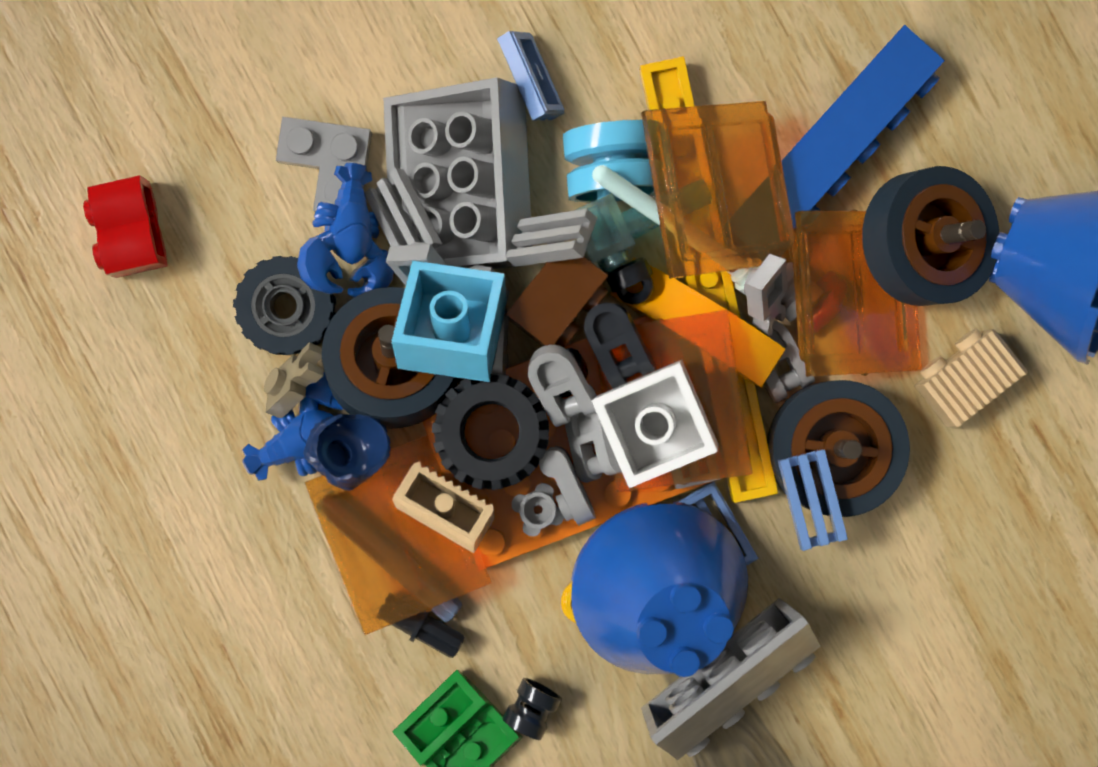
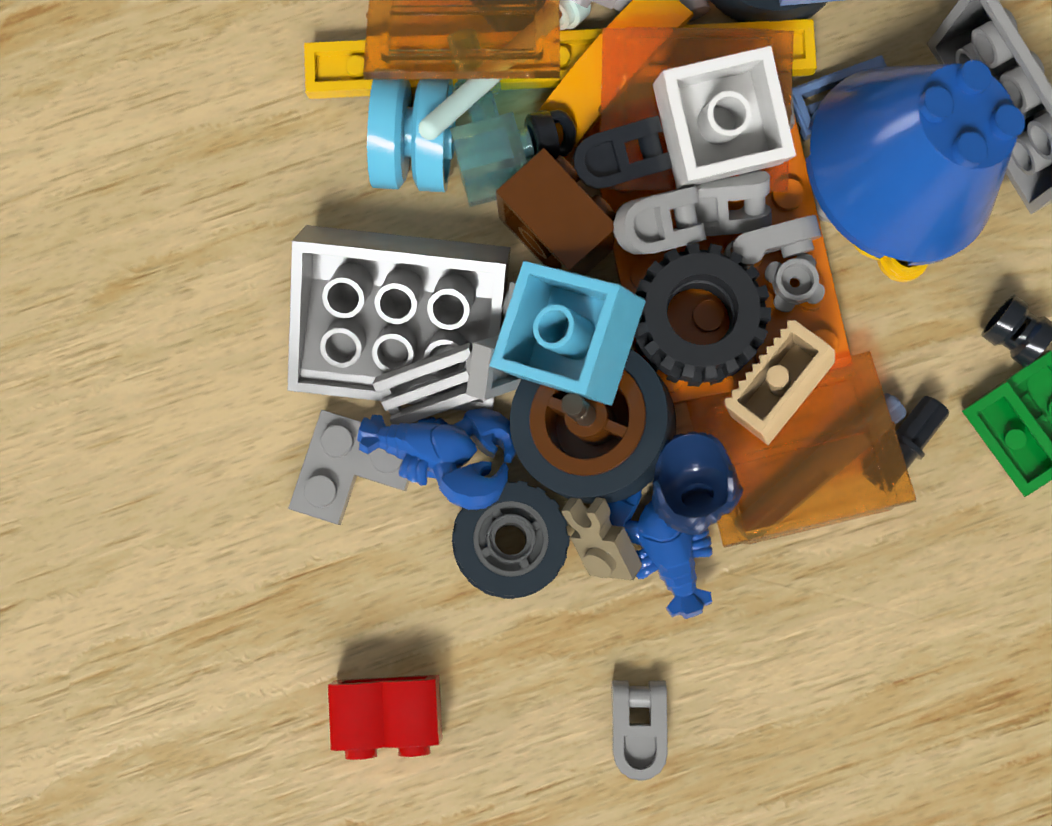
camera: 75 degrees left, 5 degrees down
medium blue tile [497,31,564,121] -> none
light grey tile [505,208,597,267] -> none
none -> light grey plate [611,681,667,781]

